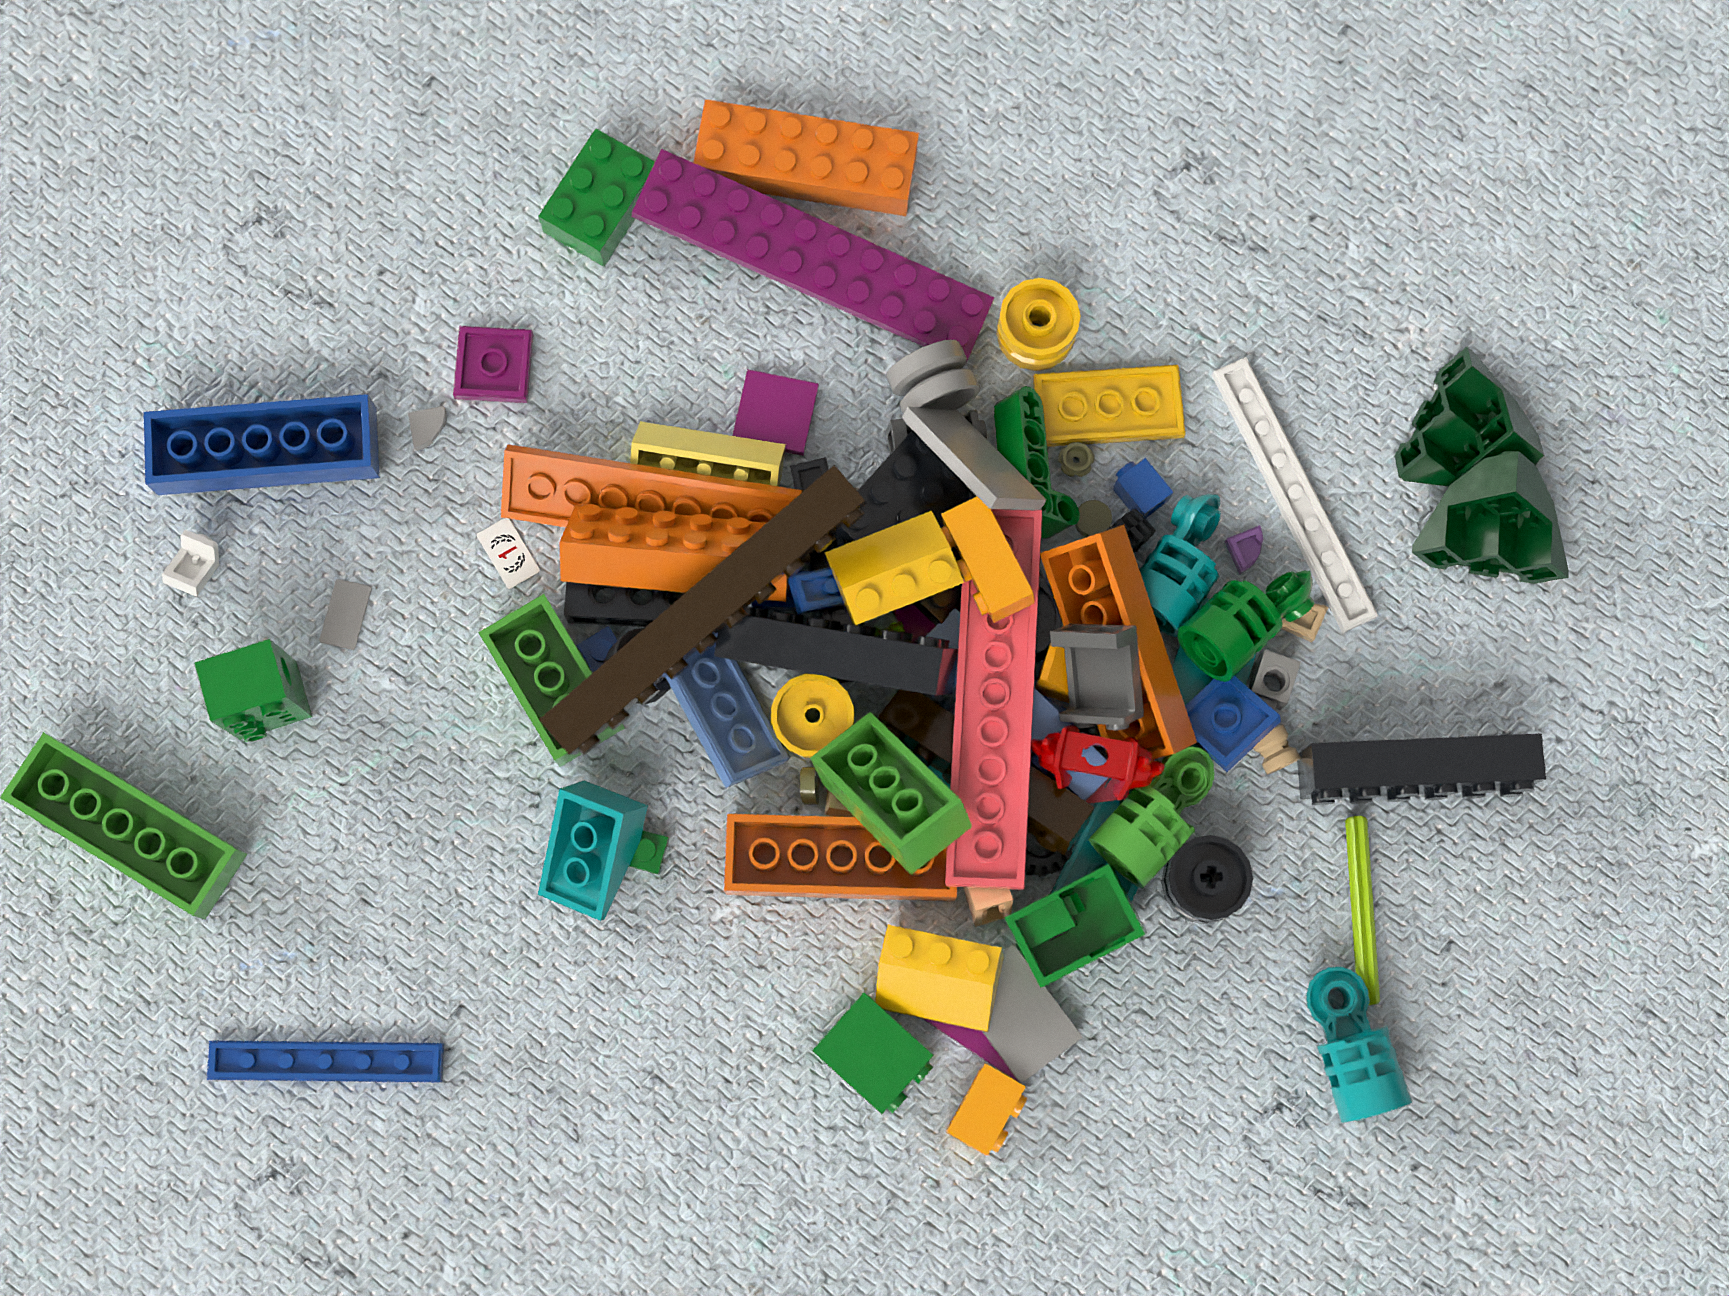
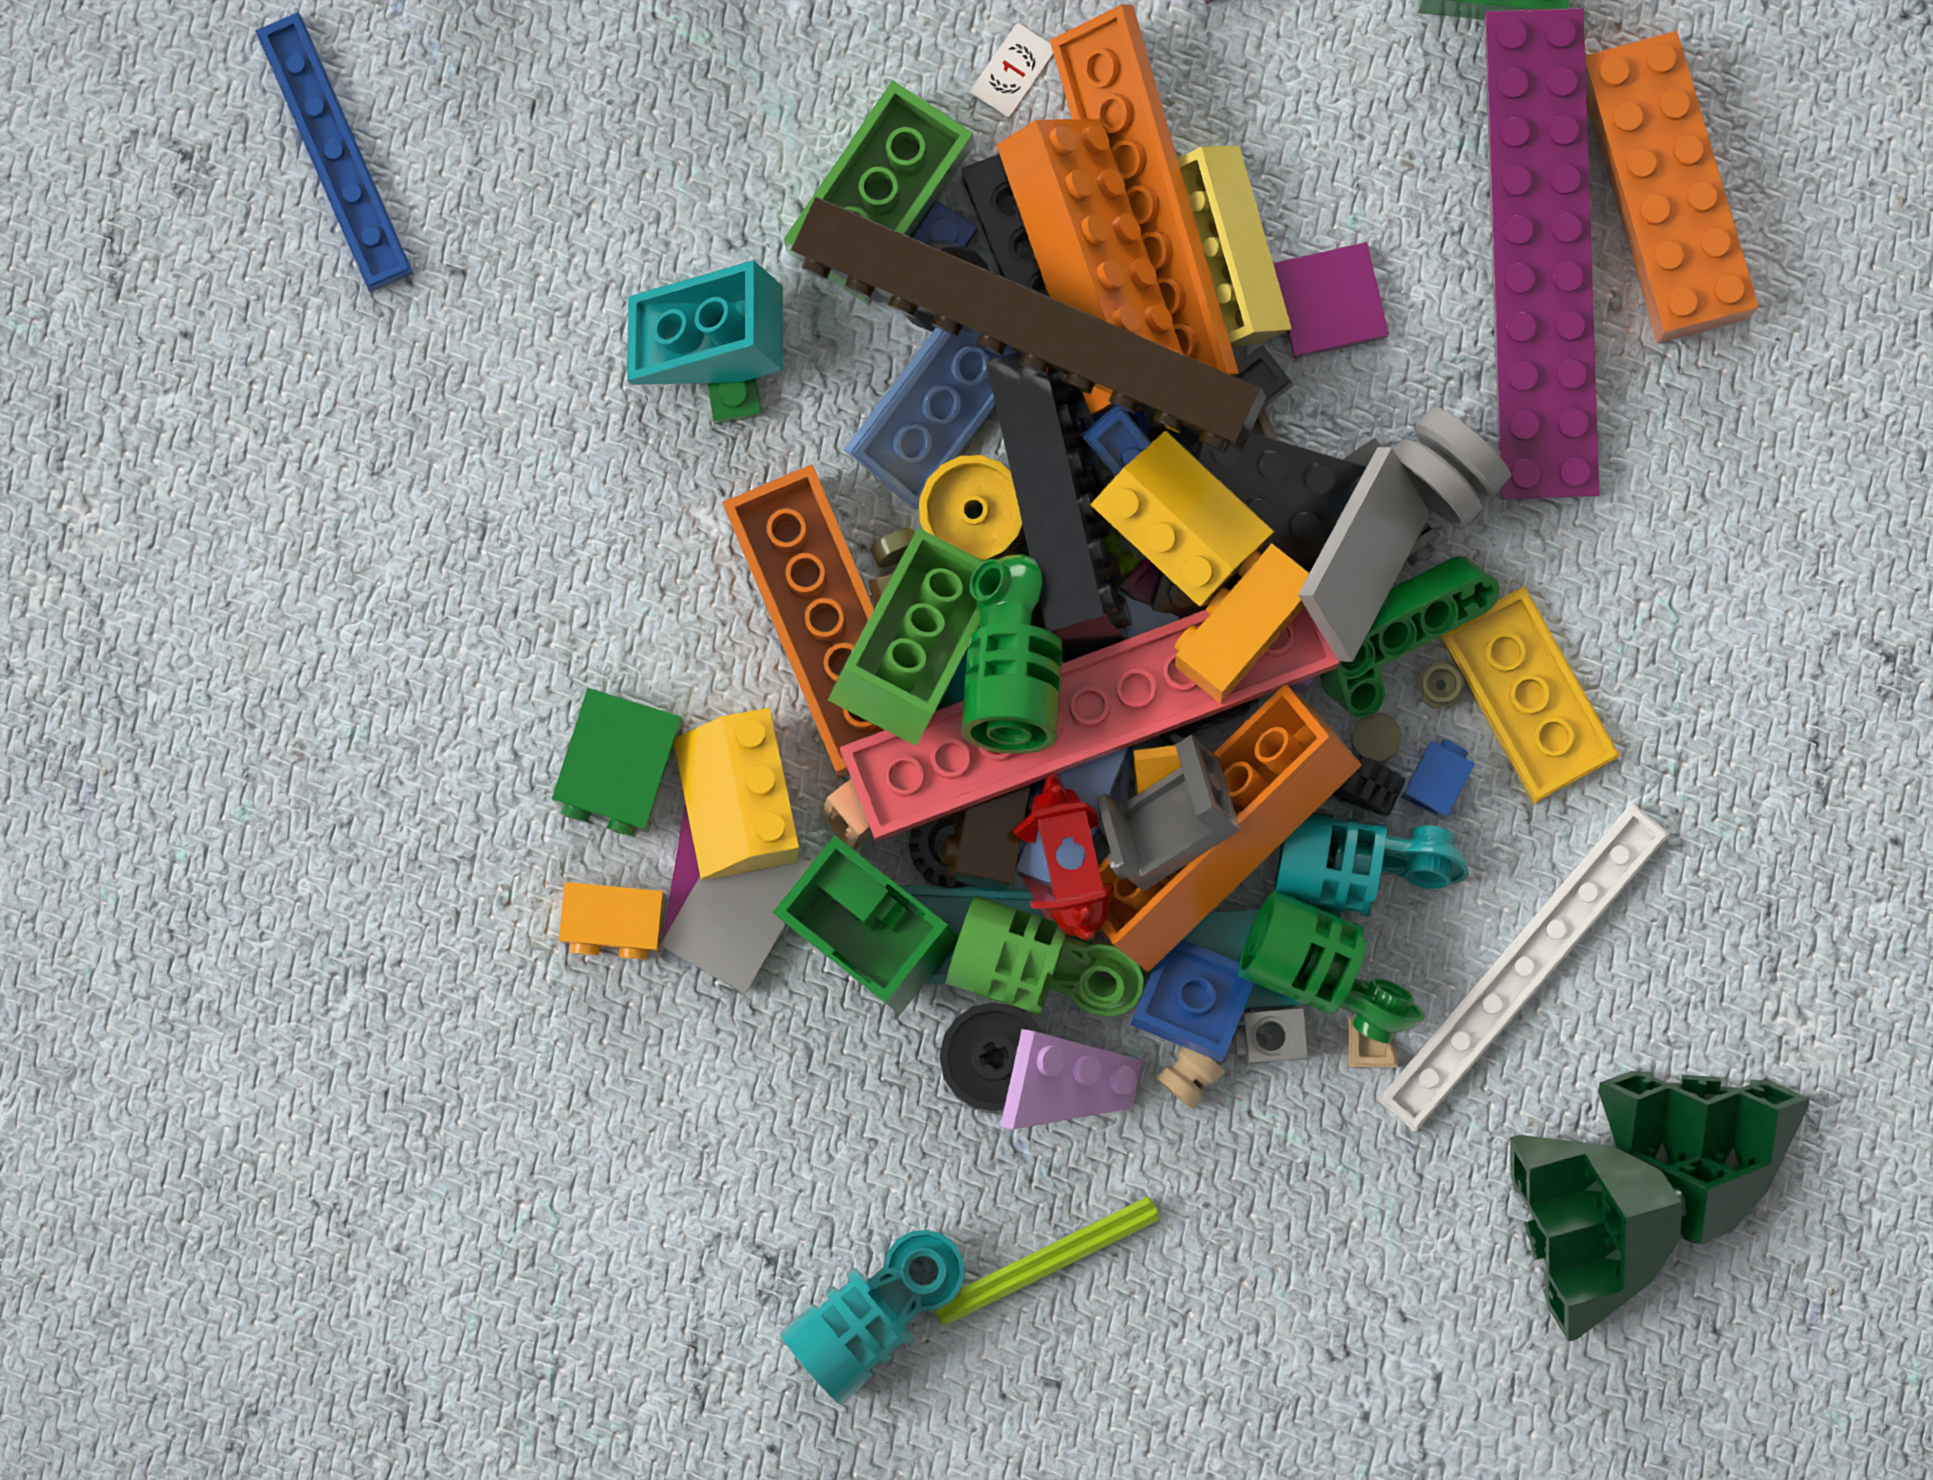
camera: 75 degrees right, 5 degrees up
yellow wheel [996,278,1081,371] -> none
medium lavender tile [1224,525,1263,575] -> none
black brick [1297,733,1546,805] -> none
none -> green cylinder [962,555,1063,754]
none -> lavender wing [1000,1029,1143,1129]

